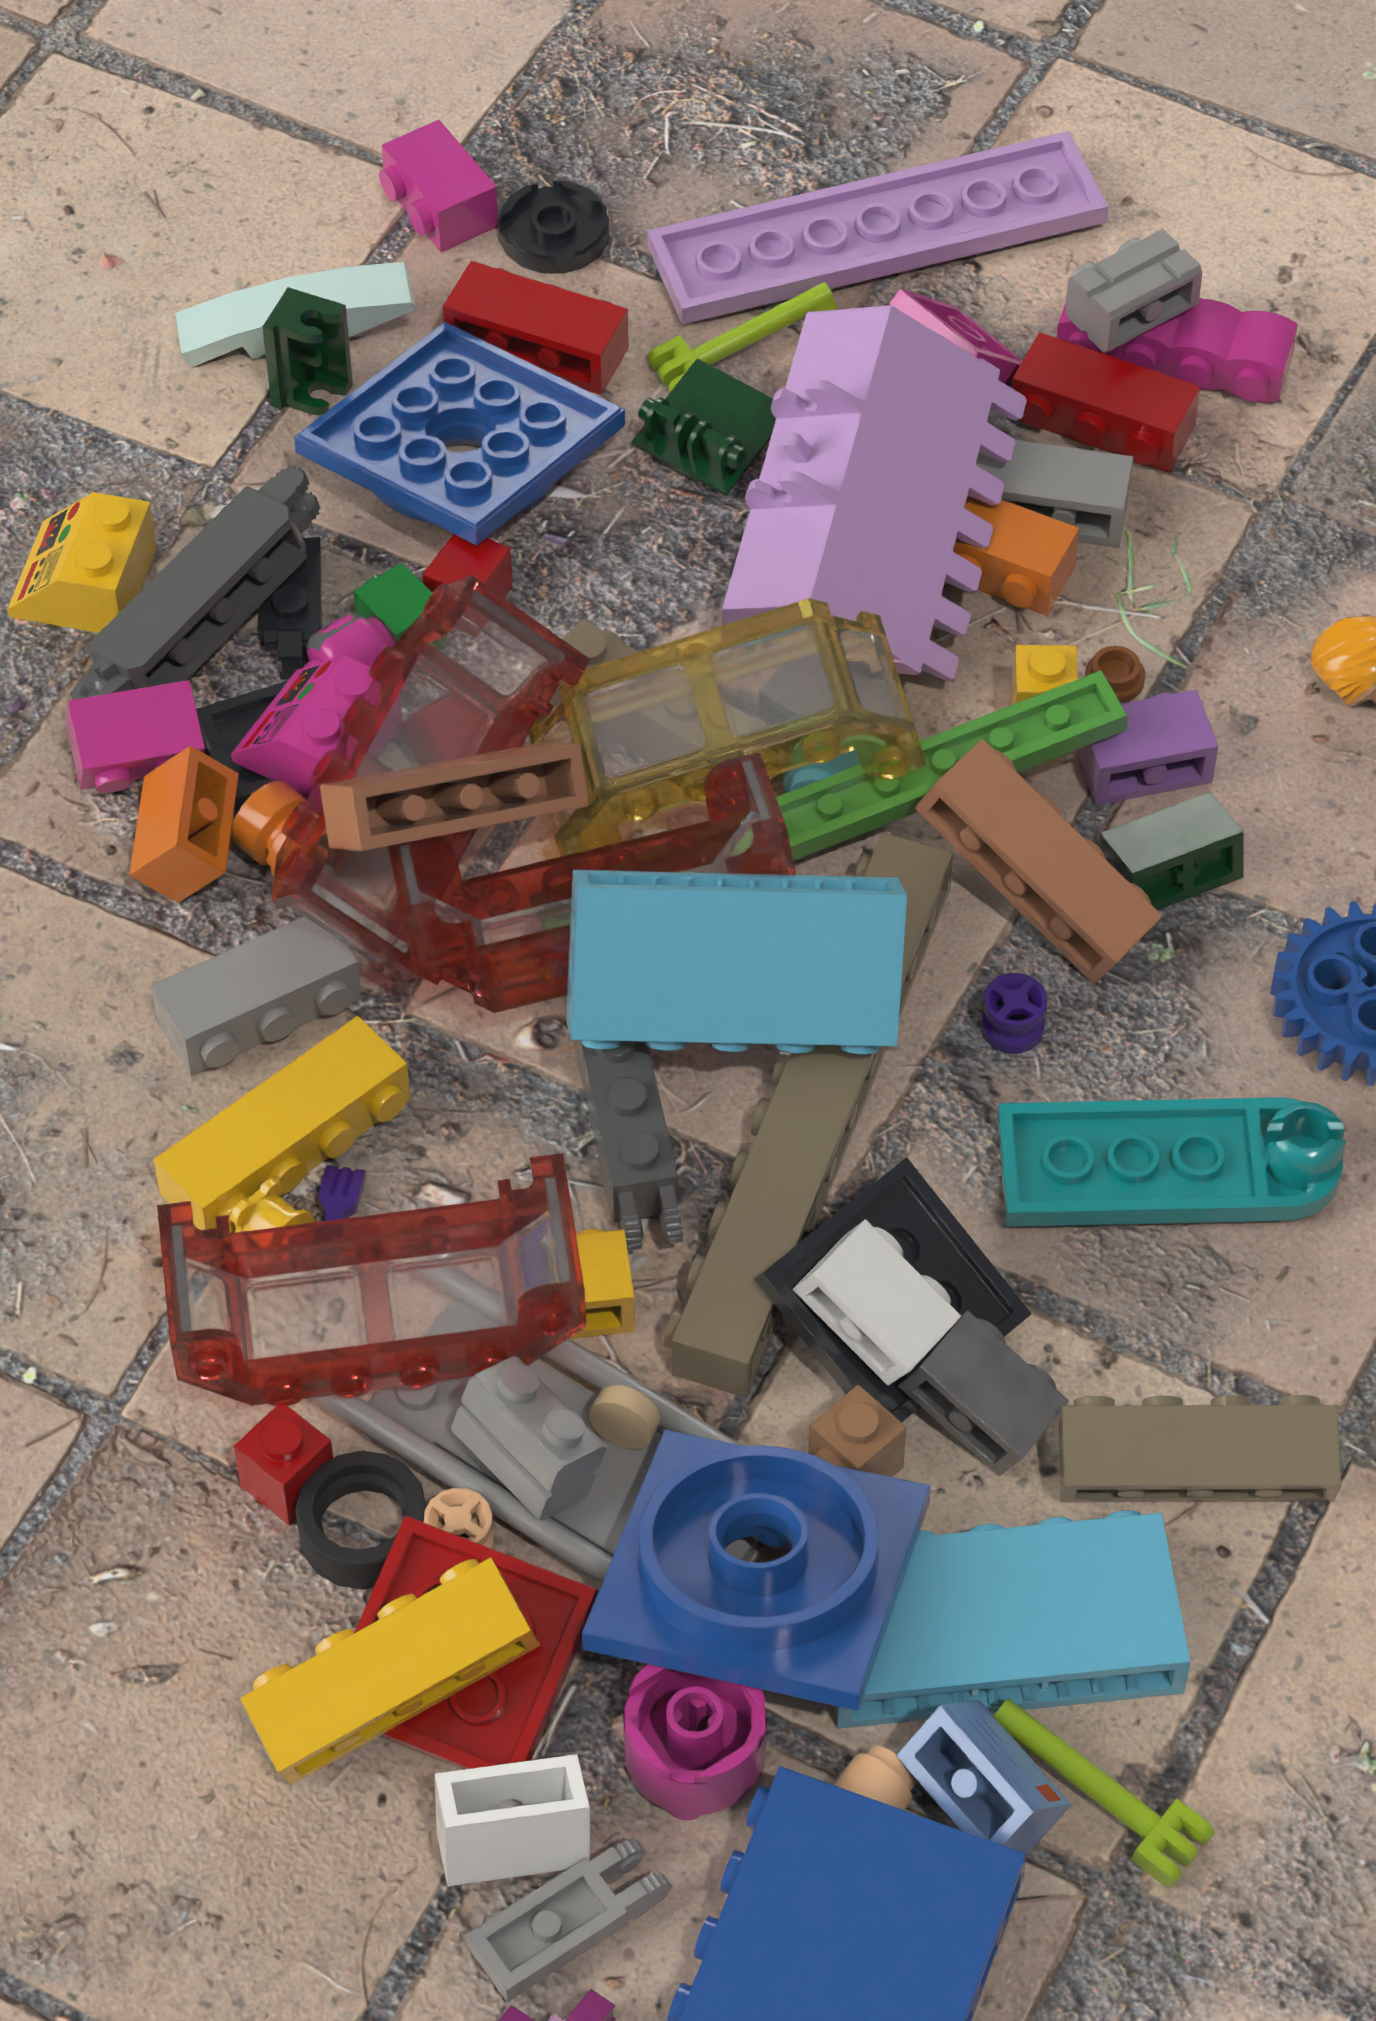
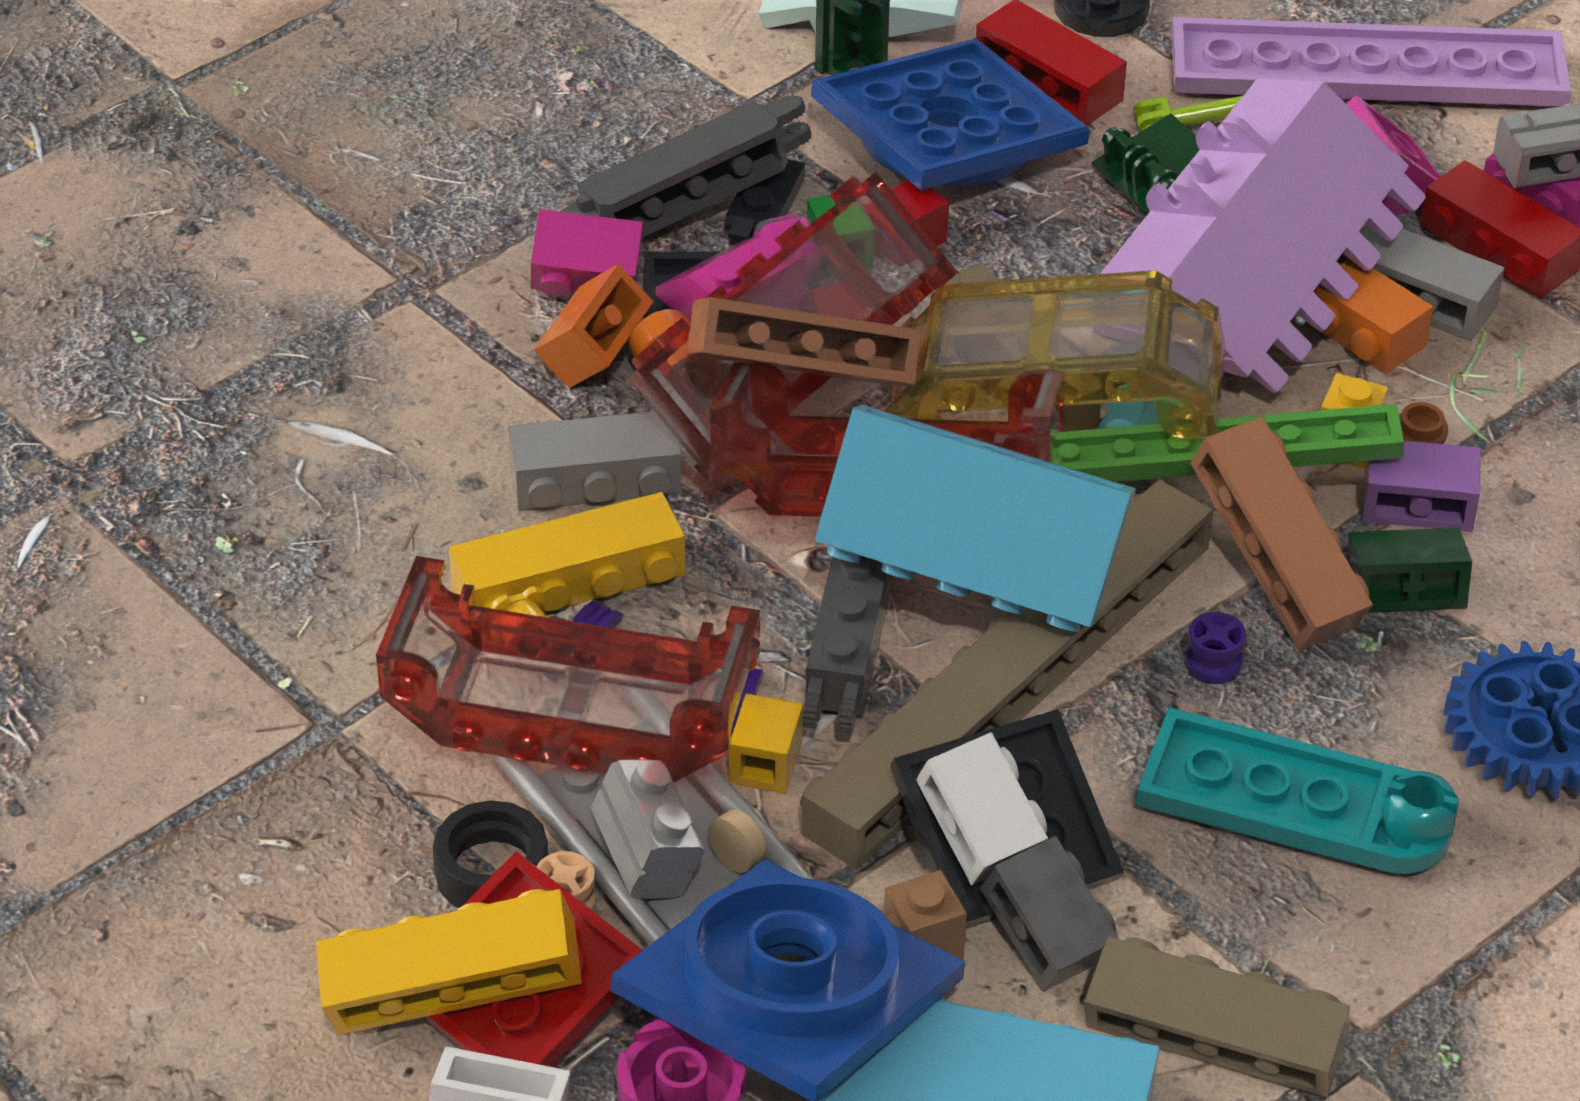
camera: 20 degrees right, 10 degrees down
yellow slope [7,492,157,633] -> none
red brick [234,1401,333,1526] -> none

